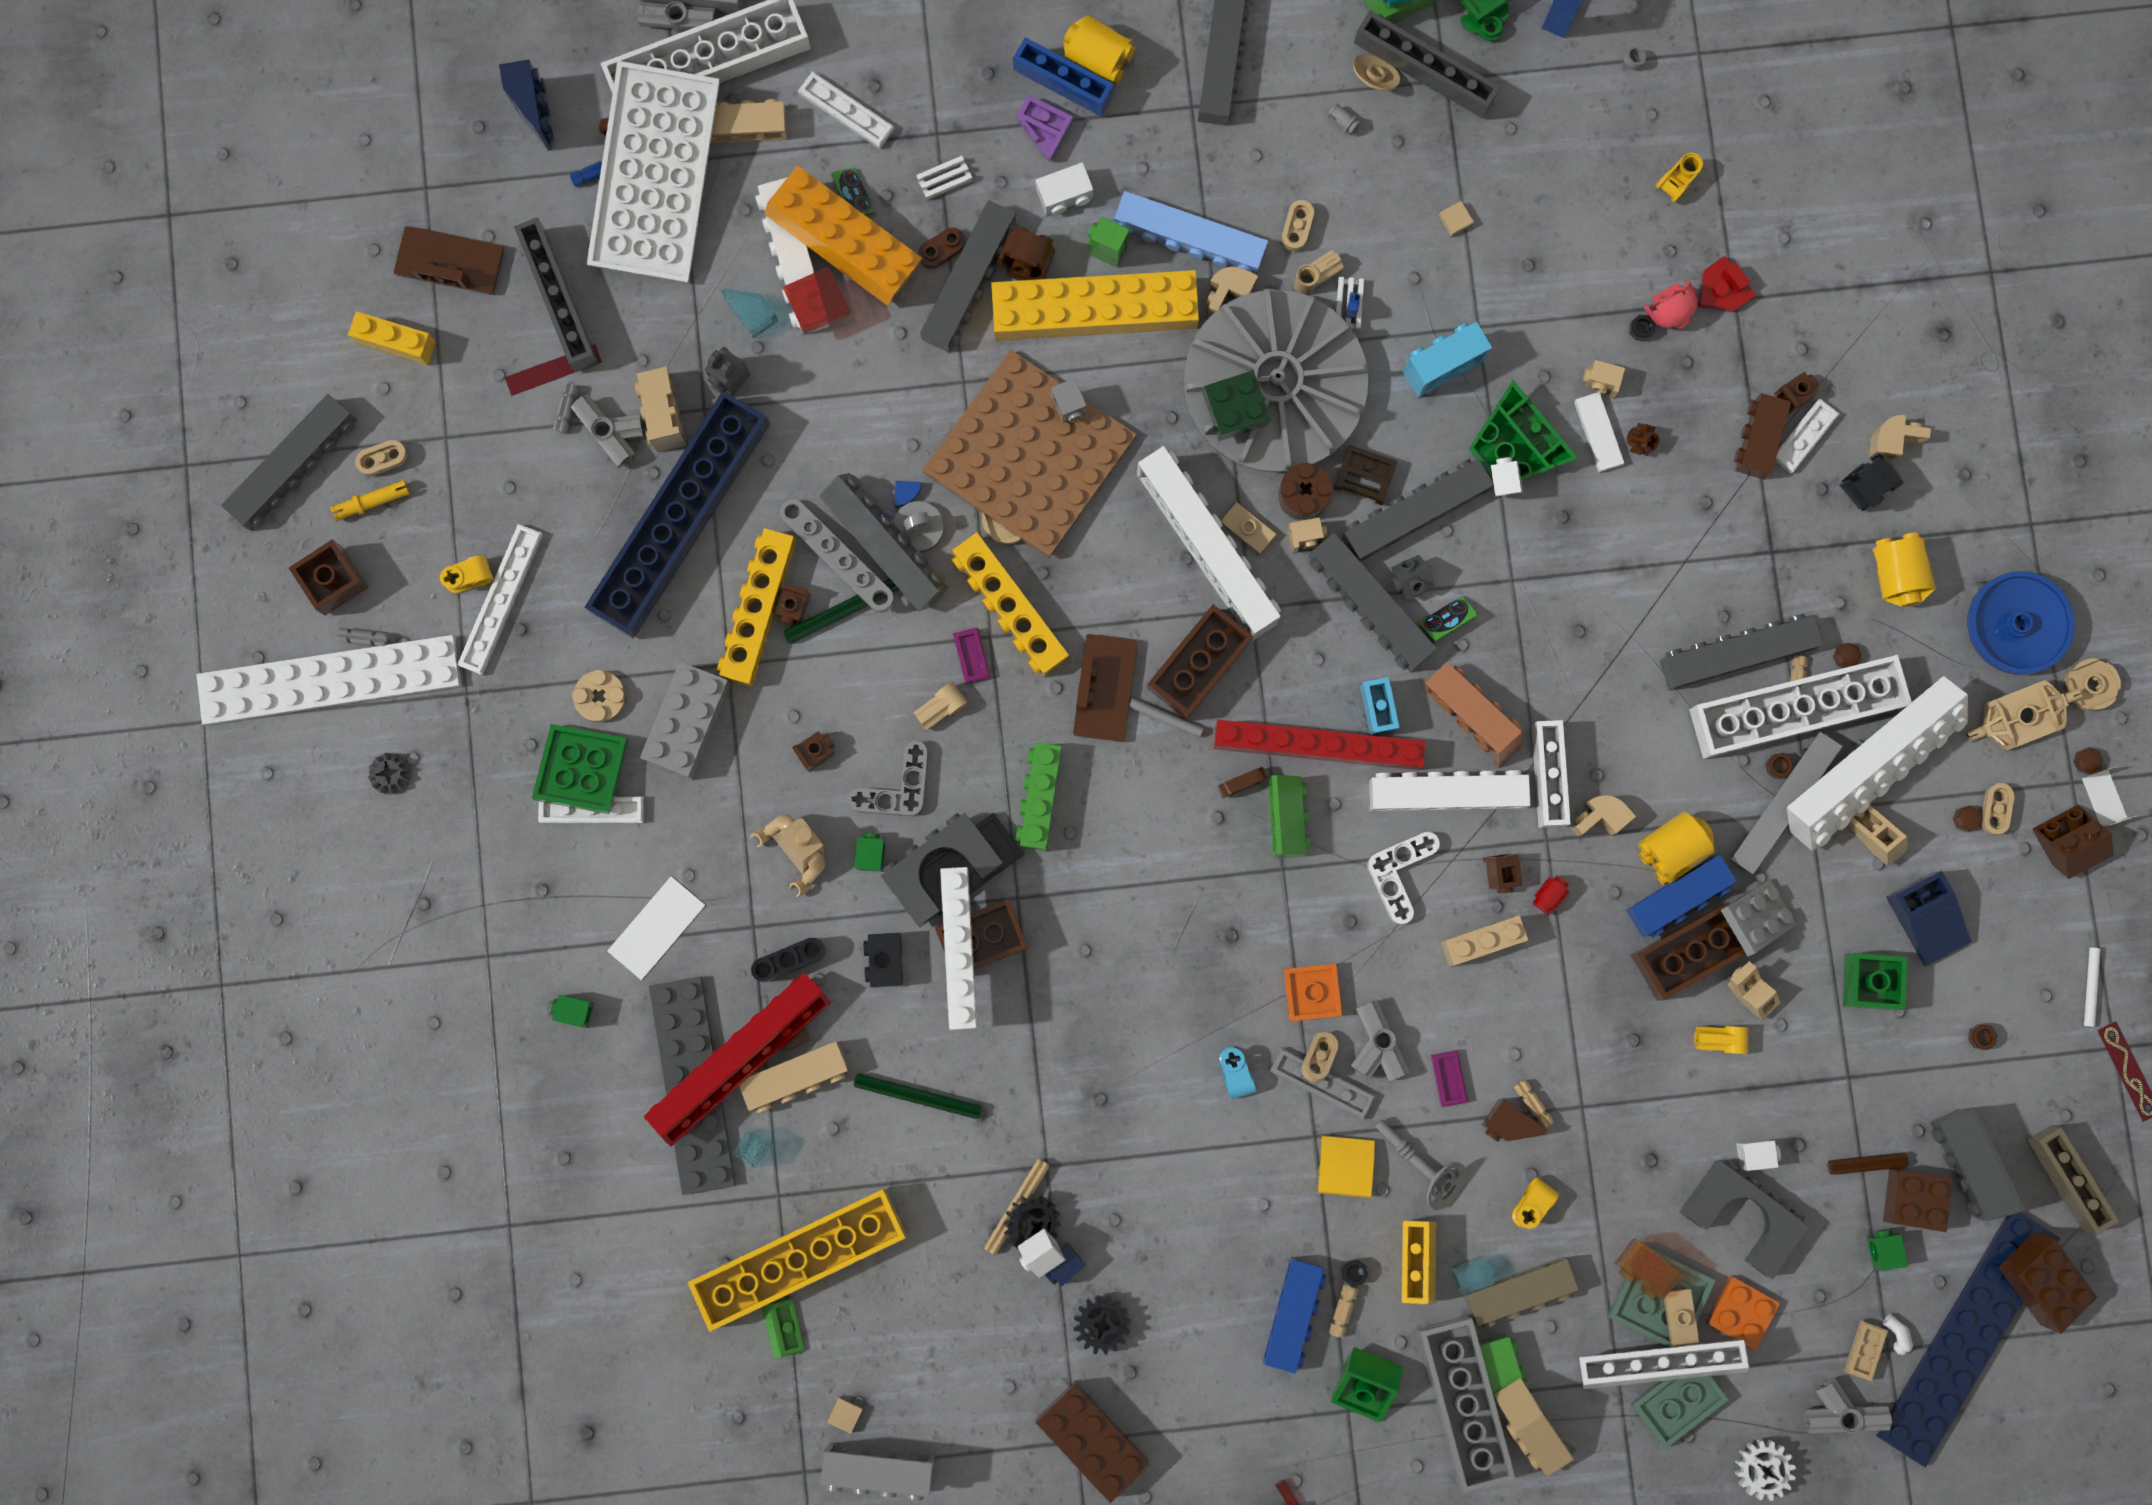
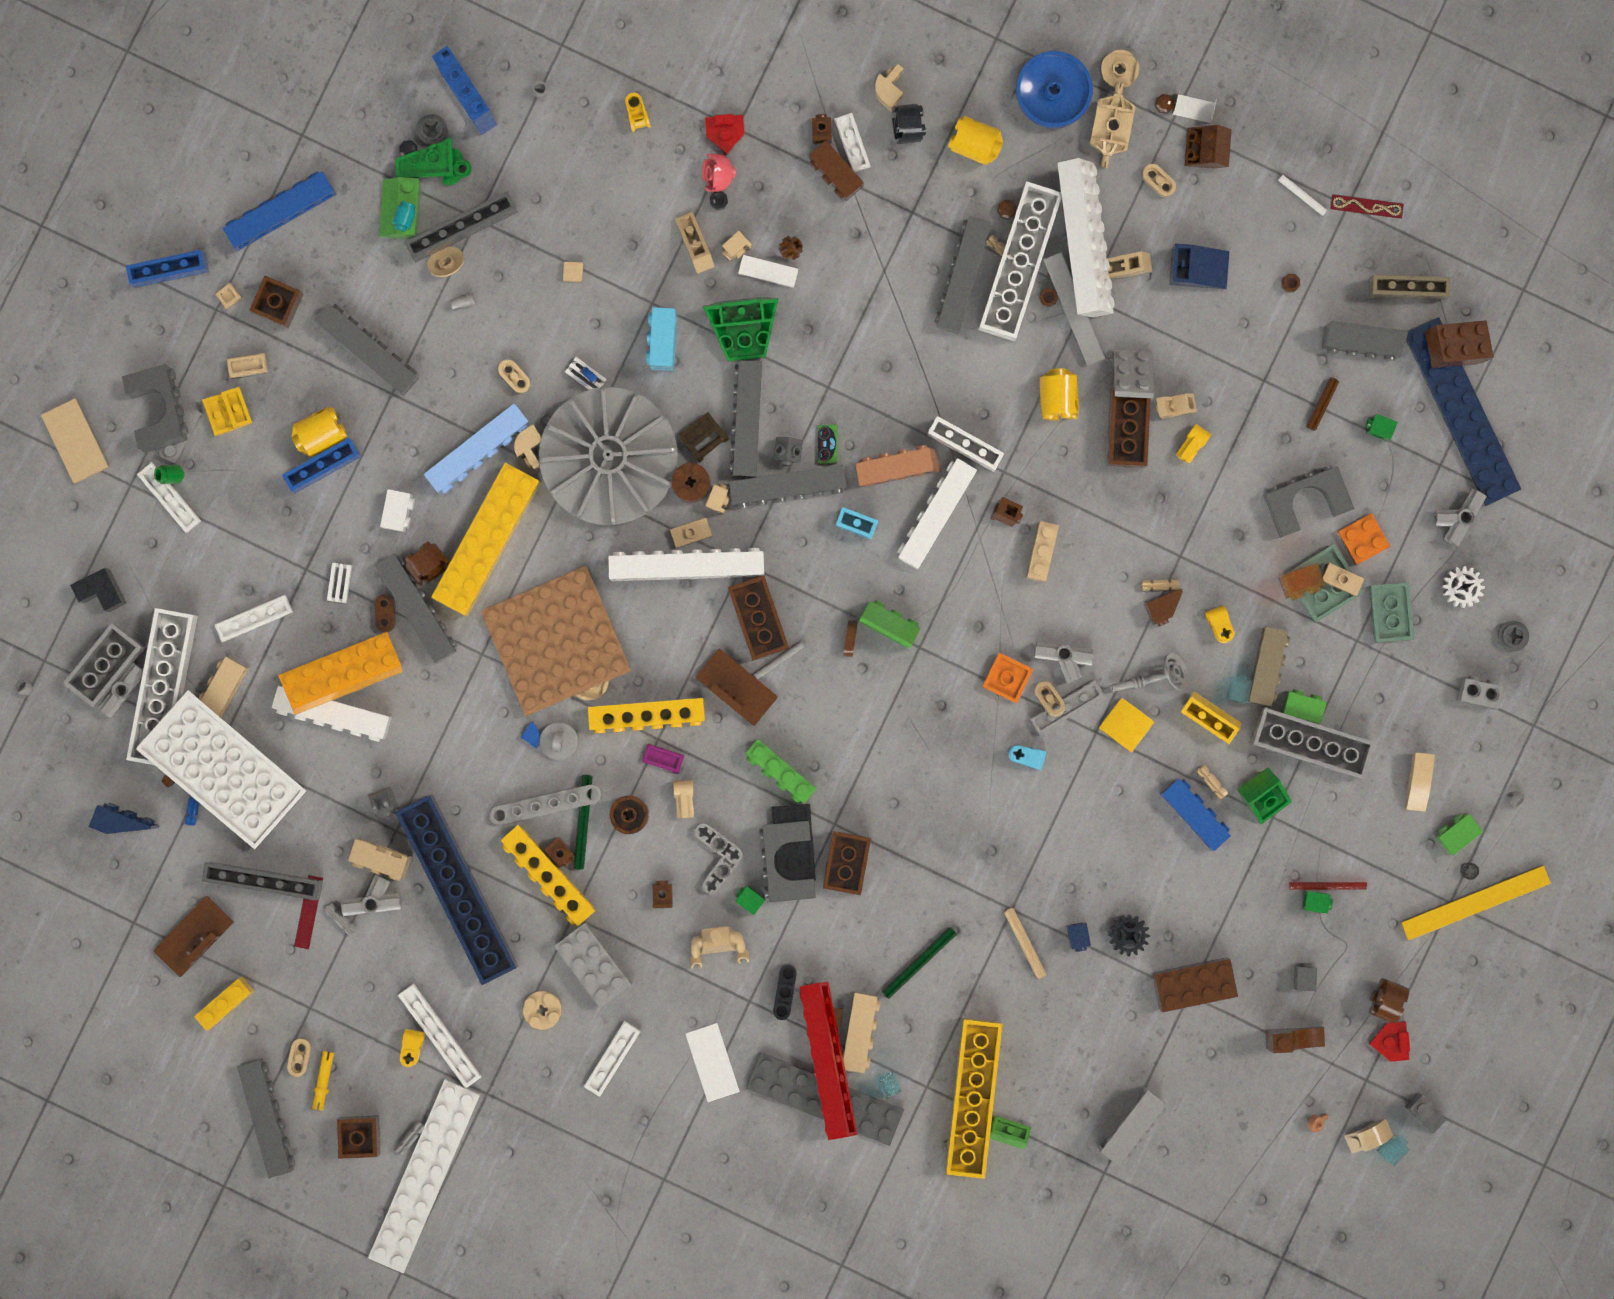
camera: 60 degrees left, 5 degrees up
dark grey gear [368,753,411,794] -> none
green plate [532,724,628,814] -> none
green brick [551,994,595,1028] -> none
clear light blue slope [721,289,778,338] -> none
clear red tile [782,266,851,335] -> none
dark grey brick [819,473,949,611] -> none
tan tile [827,1397,863,1434] -> none
slope [831,168,875,216] -> none
black brick [863,933,904,988] -> none
white brick [940,867,977,1030] -> none
black gear [1003,1194,1061,1250] -> none
medium lavender wing [1017,94,1073,162] -> none
white brick [1018,1229,1065,1278] -> none
light grey brick [1051,378,1087,423] -> none
bright green brick [1088,216,1129,268] -> none
dark green brick [1202,370,1270,441] -> none
red brick [1213,720,1426,770] -> none
tan piece [1294,250,1344,295] -> none
black tile [1341,1259,1368,1286] -> none
white beam [1367,832,1440,925] -> none
magenta tile [1431,1050,1468,1107] -> none
white brick [1491,457,1523,497] -> none
tan wedge [1494,1378,1574,1477] -> none
red brick [1532,875,1570,915] -> none
tan brick [1571,795,1636,836] -> none
white brick [1579,1340,1749,1389] -> none
blue brick [1626,855,1737,938] -> none
white brick [1736,1140,1781,1171] -> none
green brick [1843,953,1908,1011] -> none
tan plate [1844,1320,1888,1382] -> none
white arm [1882,1314,1913,1355] -> none
reddish brown brick [1883,1169,1953,1232] -> none
reddish brown tile [1953,805,1982,832] -> none
none -> reddish brown brick [609,795,649,834]
none -> tan slope [675,212,715,274]

